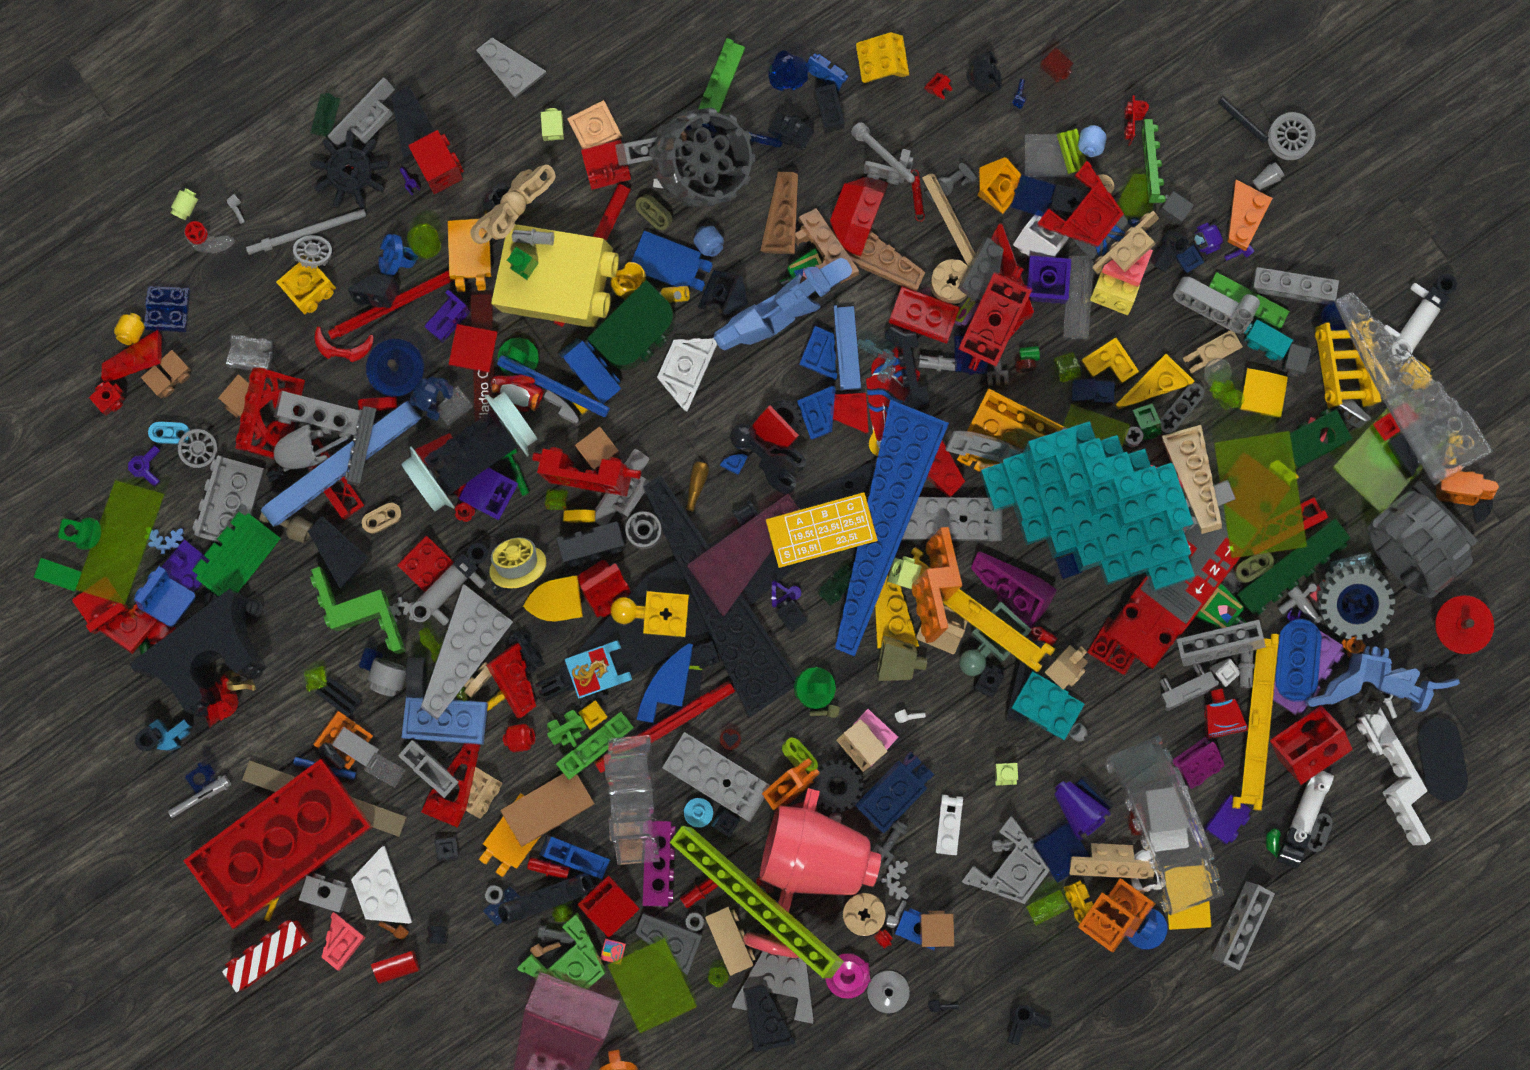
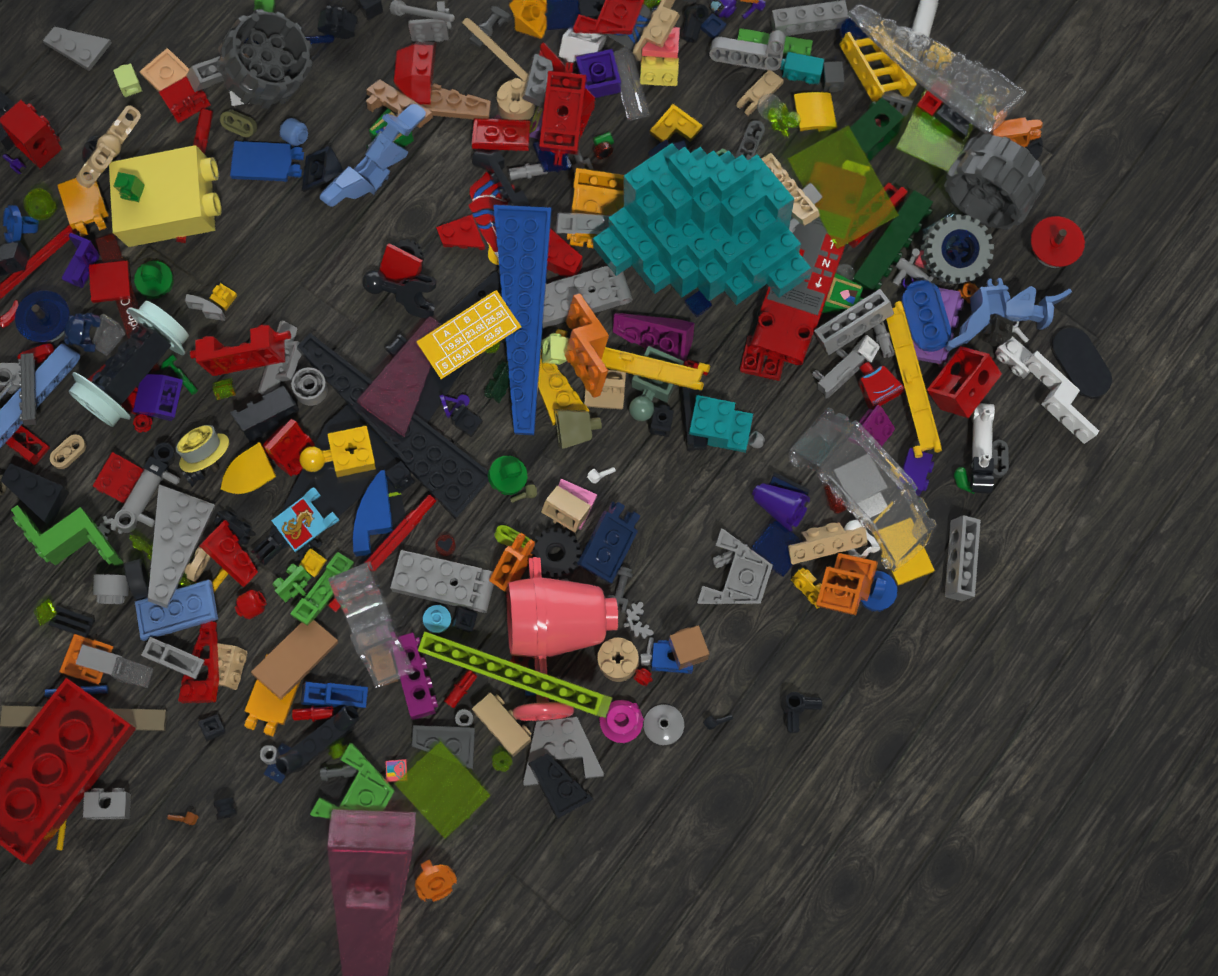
camera: 20 degrees left, 10 degrees down
red brick [222,920,312,993] -> none
black arm [319,742,346,770] -> none
coral wing [322,912,366,971] -> none
white wing [351,846,412,924] -> none
clear blue slope [359,648,383,671] -> none
red brick [371,951,420,984] -> none
animal [491,375,545,412] -> none
blue axle [497,355,610,417] -> none
light grey axle [512,229,554,246] -> none
medium nougat hand [530,942,561,957] -> none
blue wedge [558,337,621,404] -> none
yellow beam [563,510,596,523] -> none
medium nougat head [575,426,620,472] -> none
red brick [578,876,640,937] -> none
dark green brick [587,280,675,370] -> none
yellow helmet [610,262,646,300] -> none
white wing [657,338,717,412] -> none
yellow piece [659,286,690,303] -> none
pearl gold piece [686,461,709,512] -> none
blue tile [720,454,748,475] -> none
medium nougat wing [760,172,798,254] -> none
blue wing [797,386,836,440] -> none
blue wing [798,326,837,380] -> none
medium blue panel [833,305,861,391] -> none
clear light blue bracket [857,339,896,383] -> none
red piece [911,169,925,221] -> none
white plate [935,794,963,855] -> none
yellowish green brick [994,763,1018,786] -> none
clear neon green hips [1026,890,1070,925] -> none
tan brick [1045,645,1088,689] -> none
clear neon green slope [1054,352,1081,382] -> none
yellow wing [1115,354,1194,409] -> none
olive plate [1234,551,1274,583] -> none

